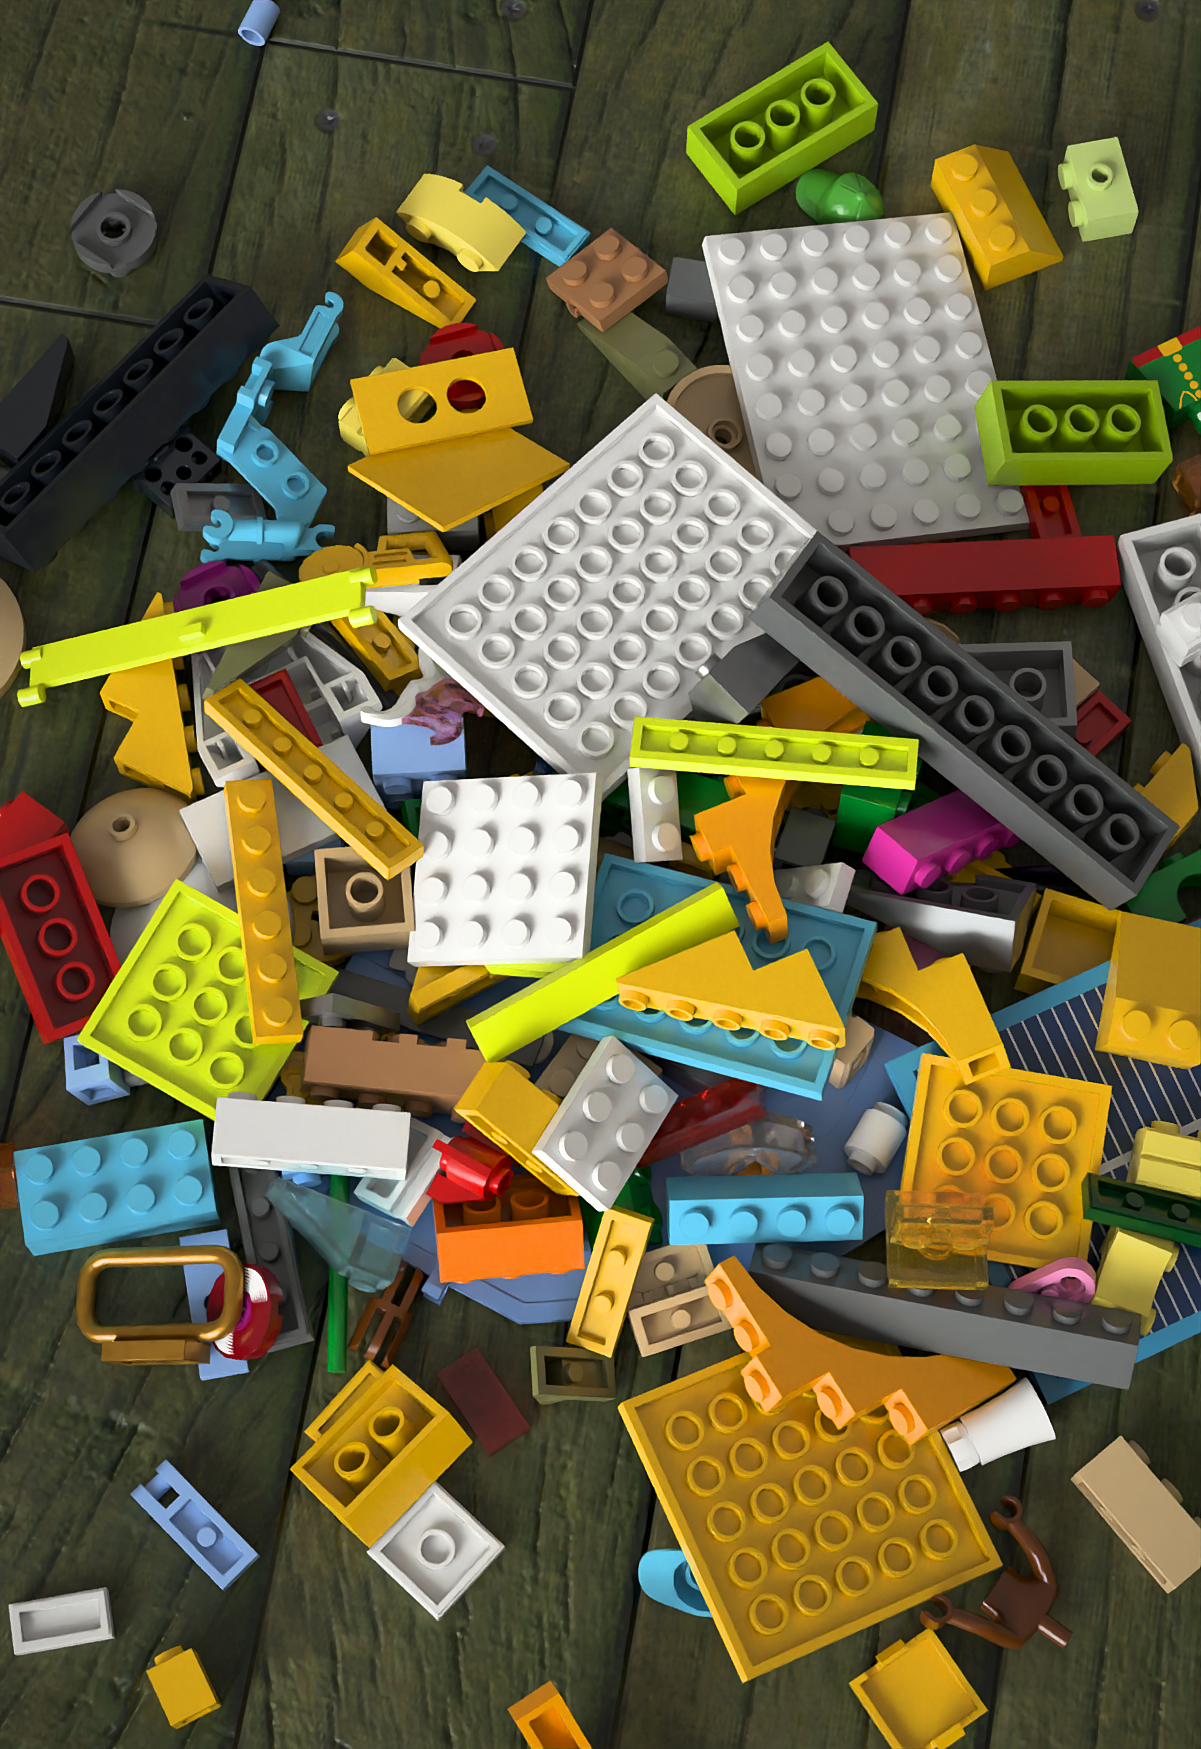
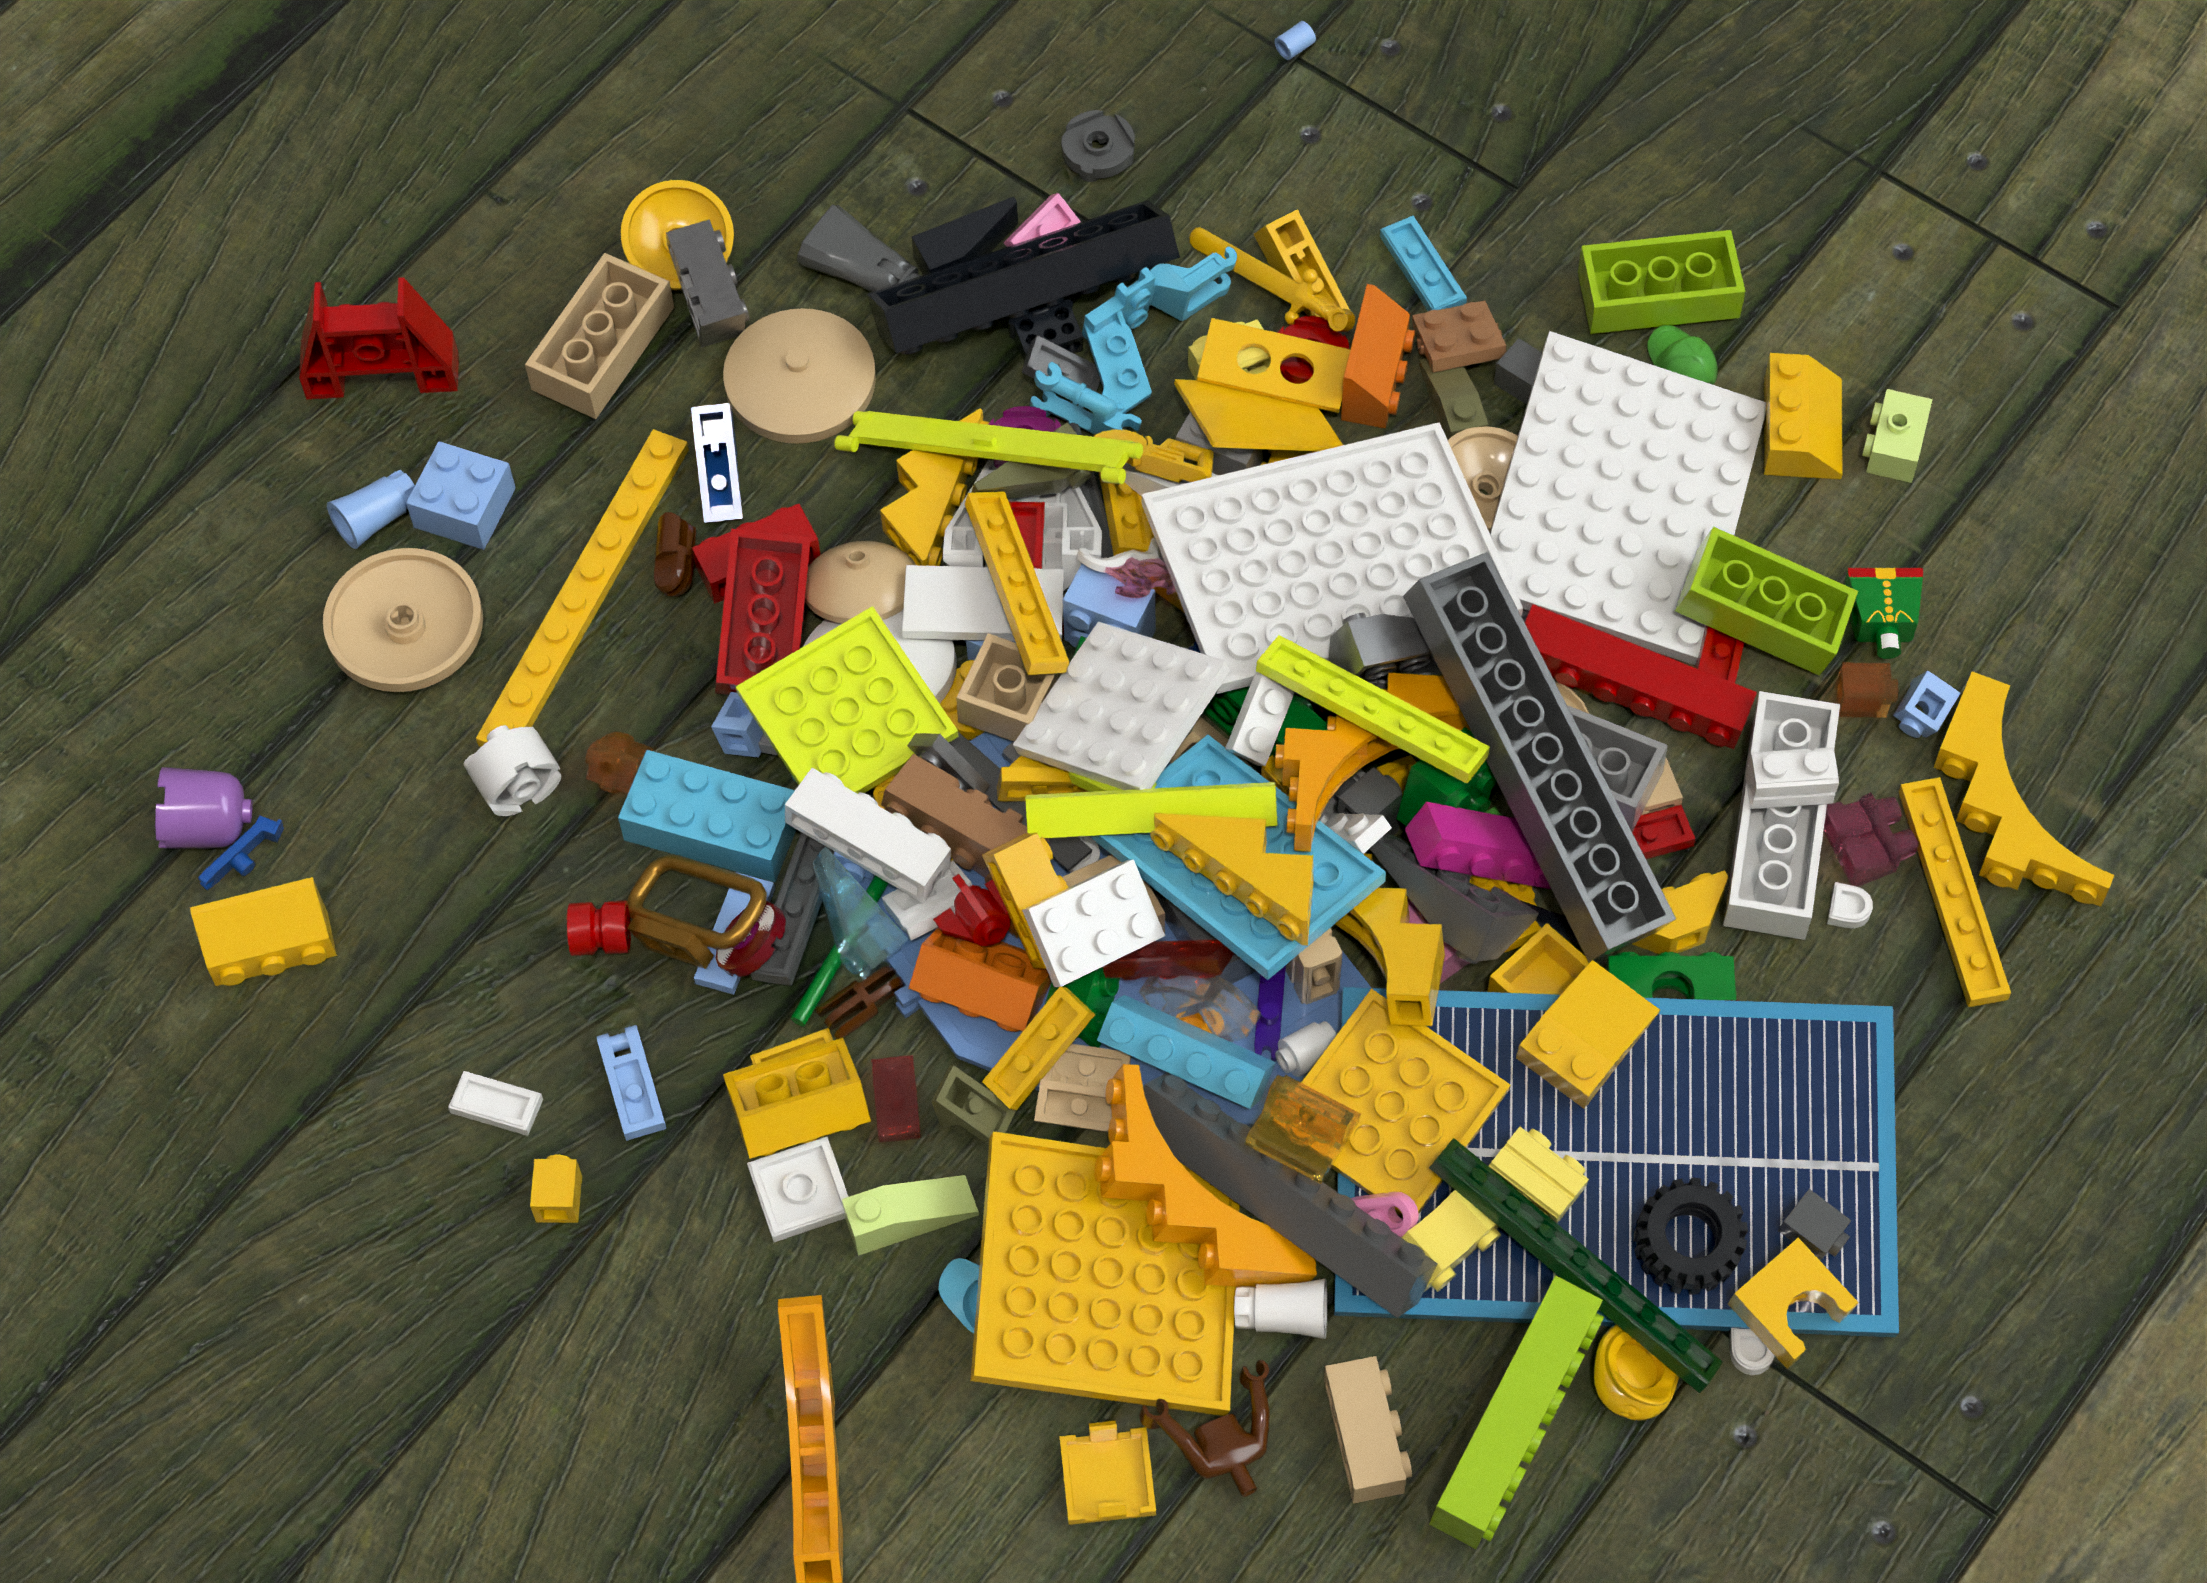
camera: 30 degrees right, 10 degrees down
yellow plate [223,779,304,1045] -> none
light yellow brick [396,174,526,272] -> none
none -> red wheel [567,900,631,956]
none -> yellowish green slope [842,1175,979,1256]
none -> bright pink plate [1004,193,1081,247]
none -> yellow sword [1189,227,1355,332]
none -> dark purple piece [1254,965,1286,1062]
none -> orange slope [1341,284,1415,429]

